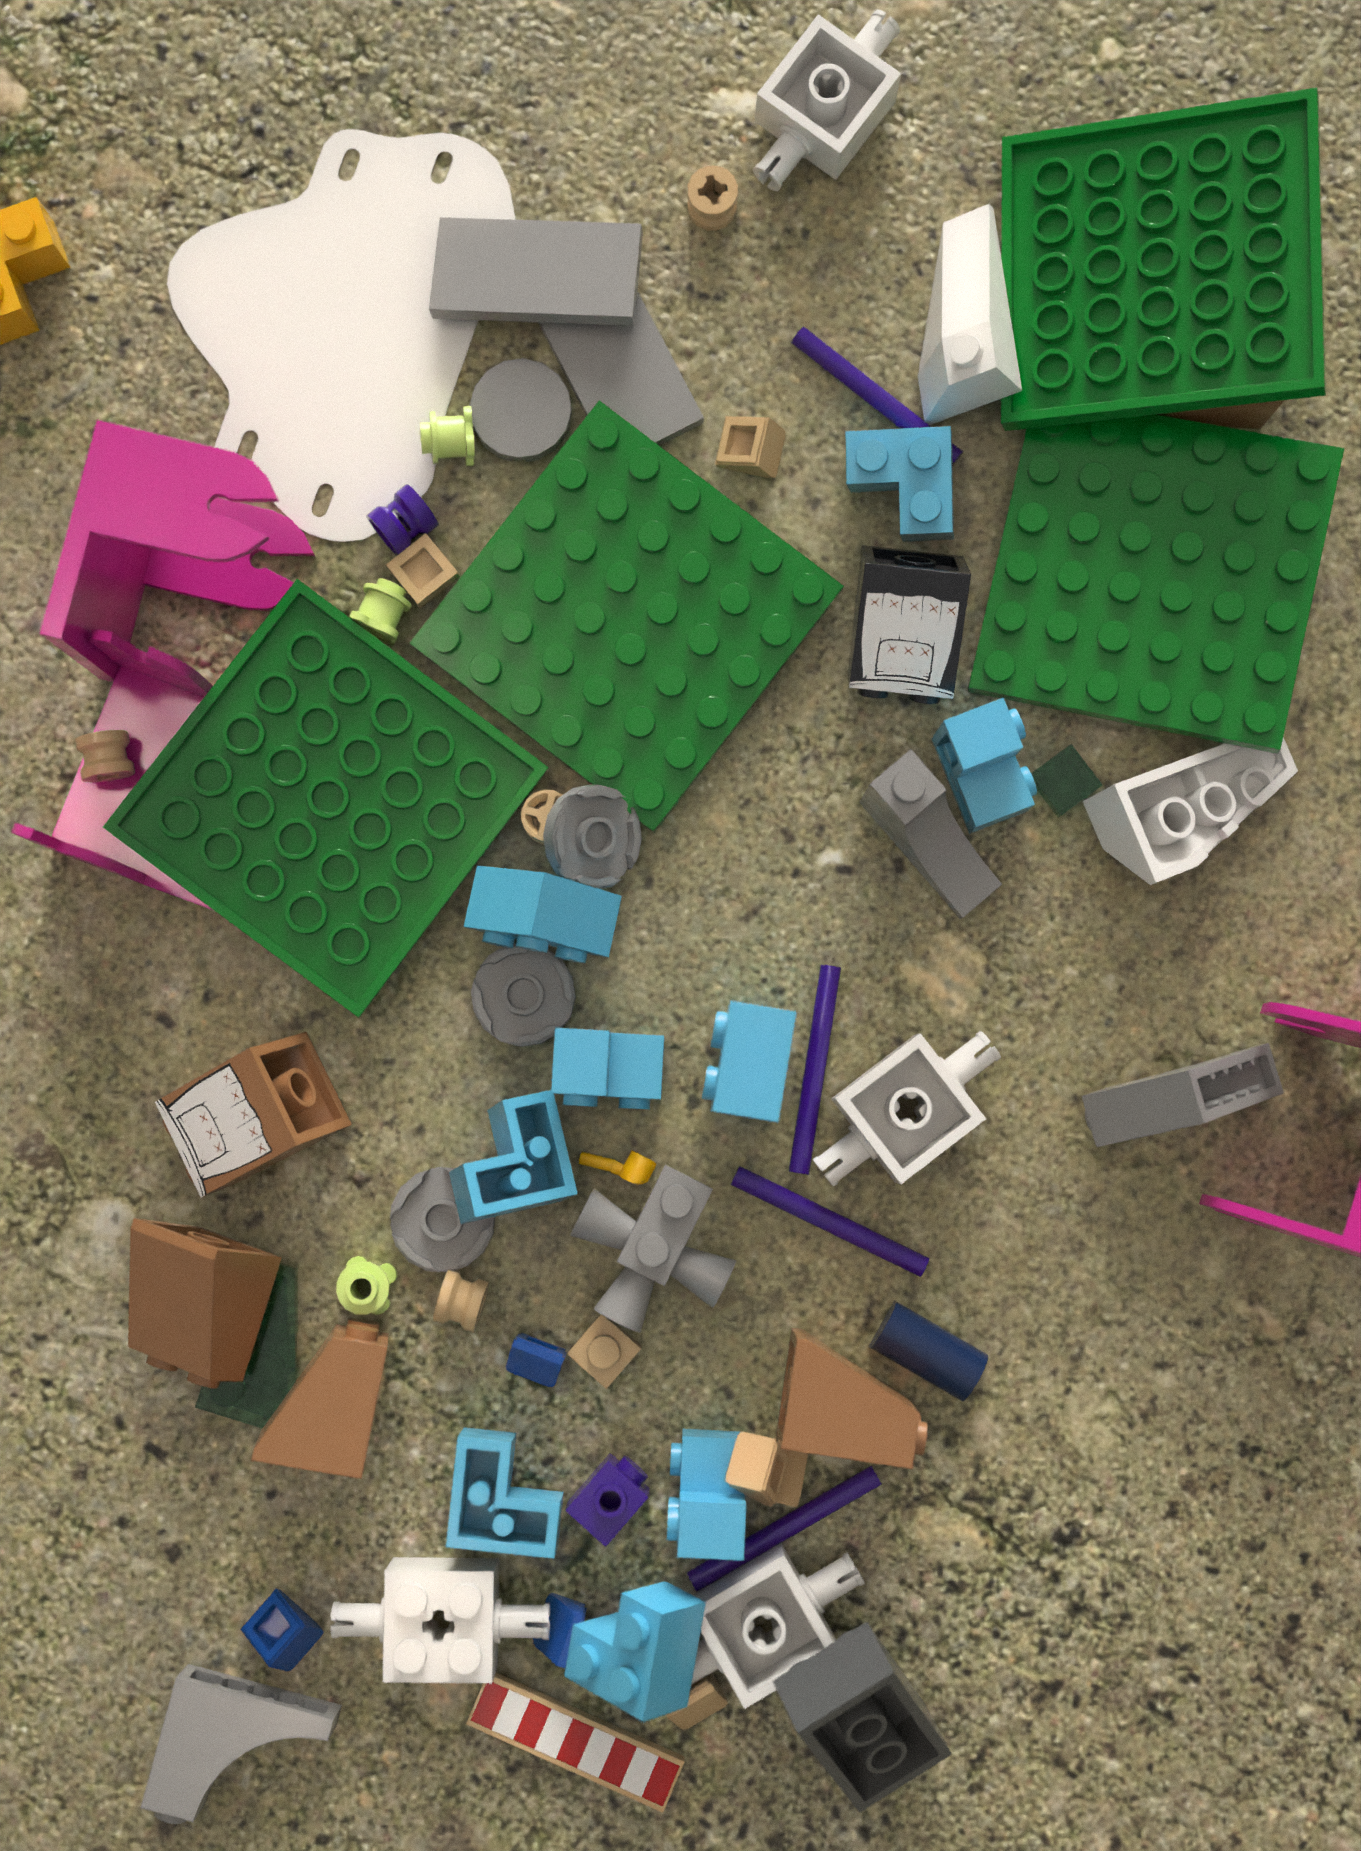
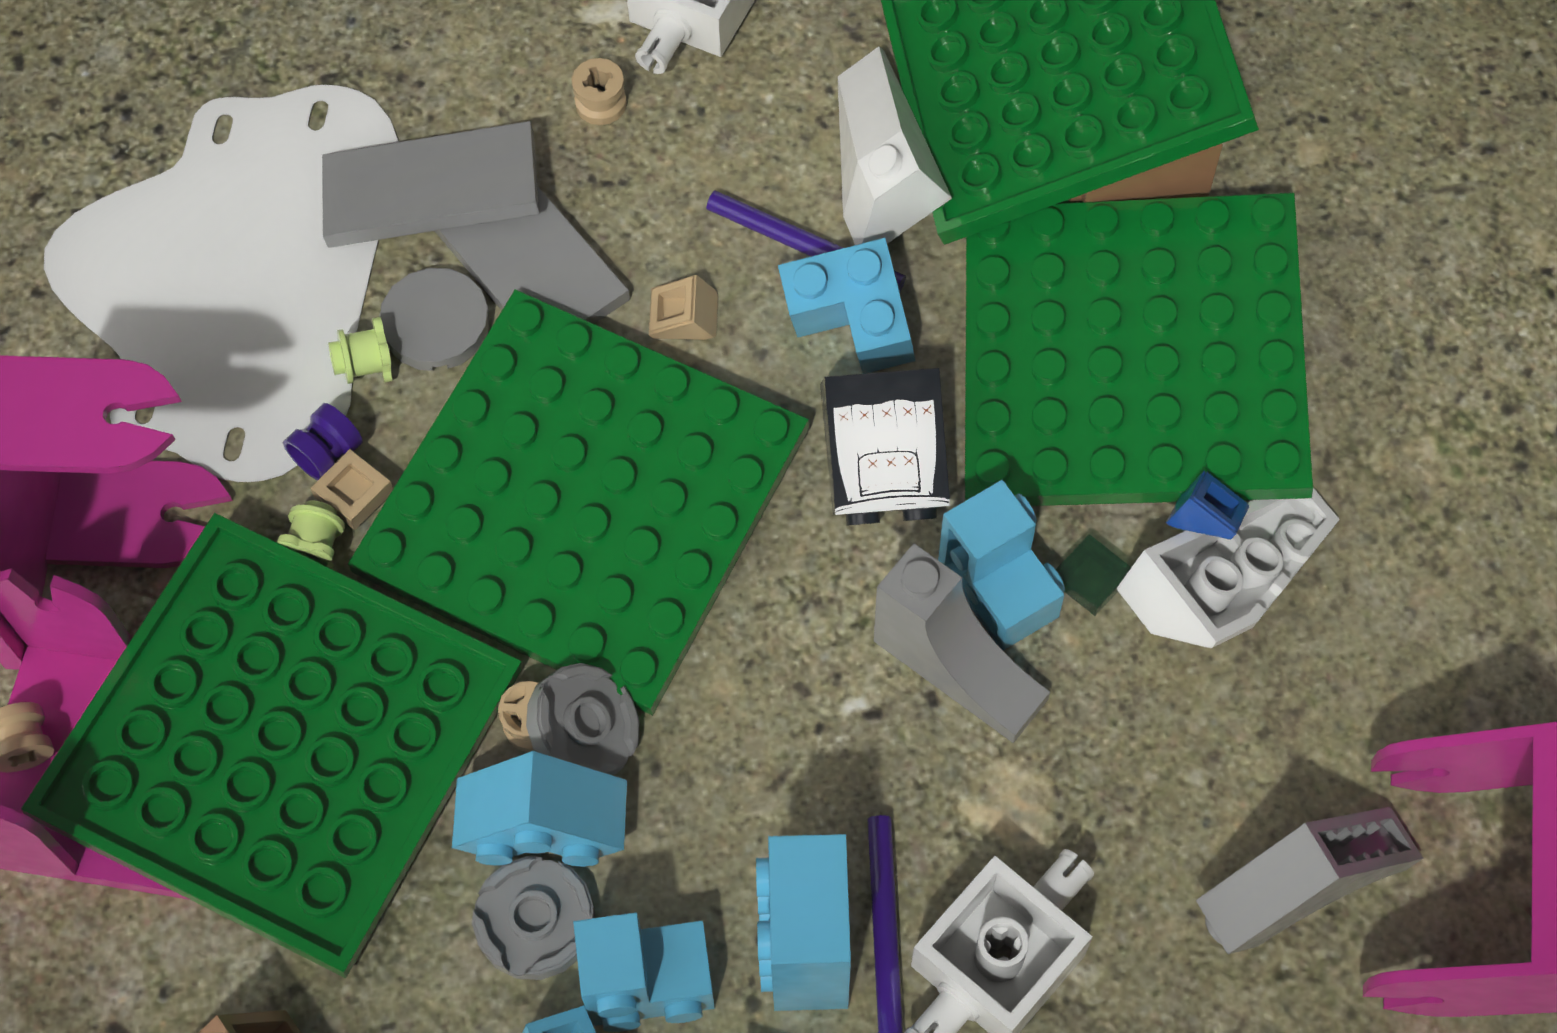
camera: 10 degrees left, 20 degrees down
none -> blue slope [1166,471,1249,540]

